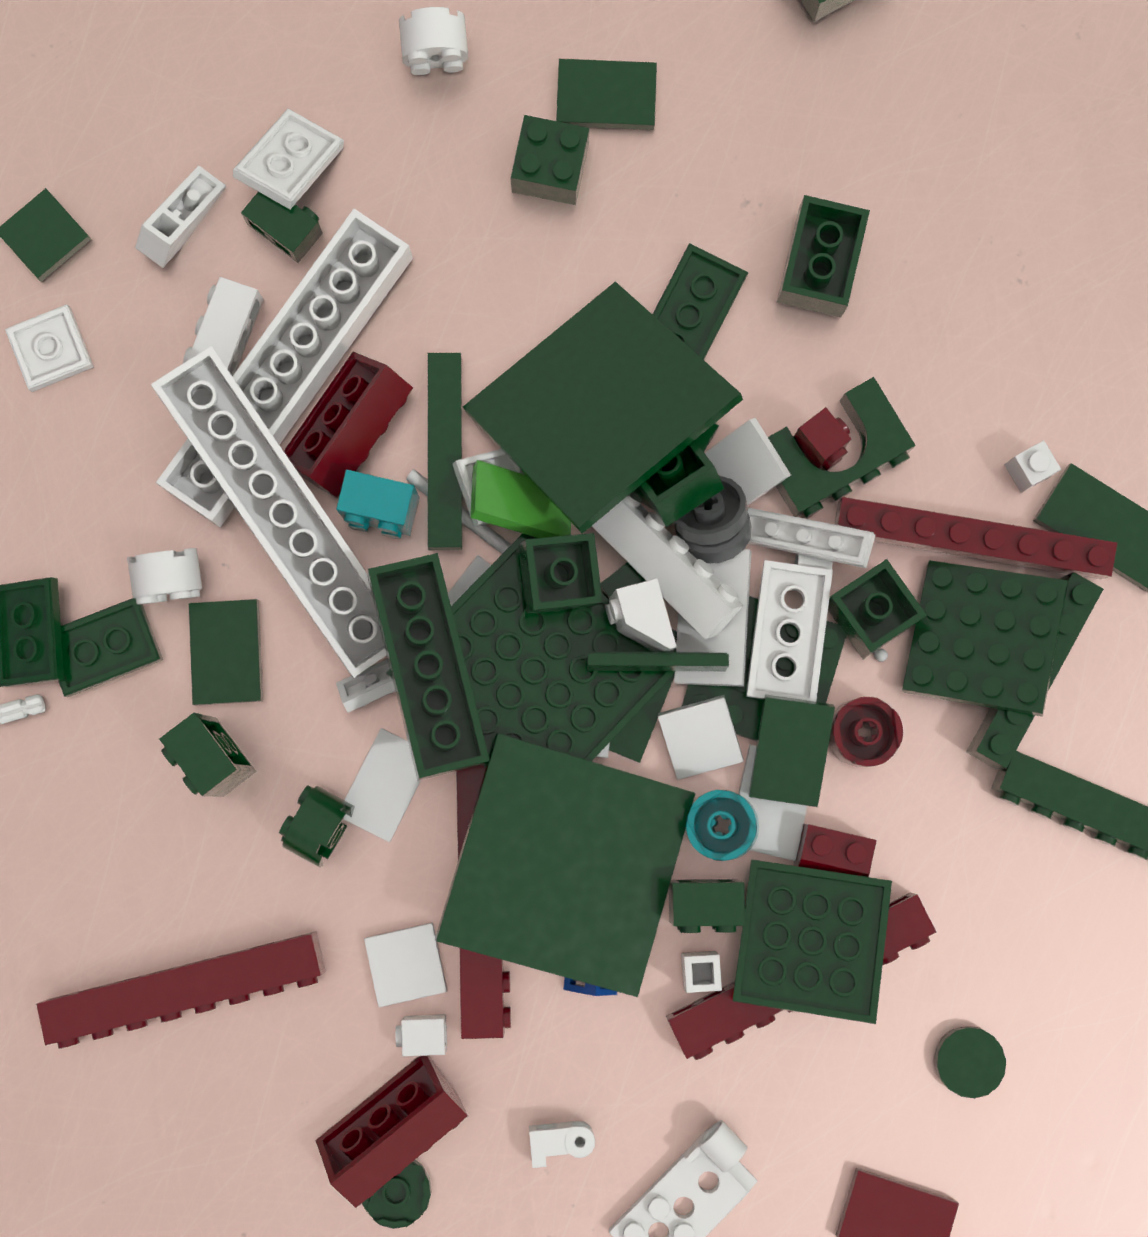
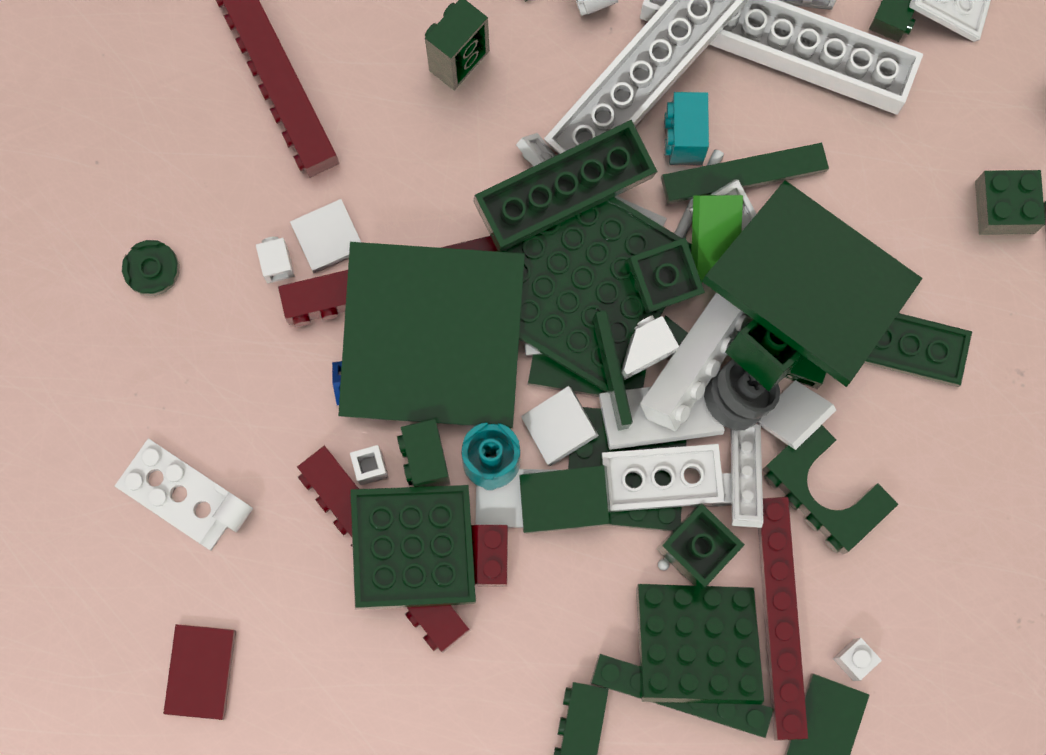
camera: 80 degrees right, 5 degrees down
dark green tile [189,599,263,706] -> none
dark green brick [279,785,355,867] -> none
dark red slope [284,352,413,498] -> none
dark red slope [316,1055,468,1208] -> none
white sticker [344,728,421,842] -> none
white leg [529,1121,595,1168] -> none
dark green brick [777,195,870,317] -> none
dark red brick [793,407,852,471] -> none
dark red brick [829,697,903,767] -> none
dark green tile [935,1026,1006,1099] -> none

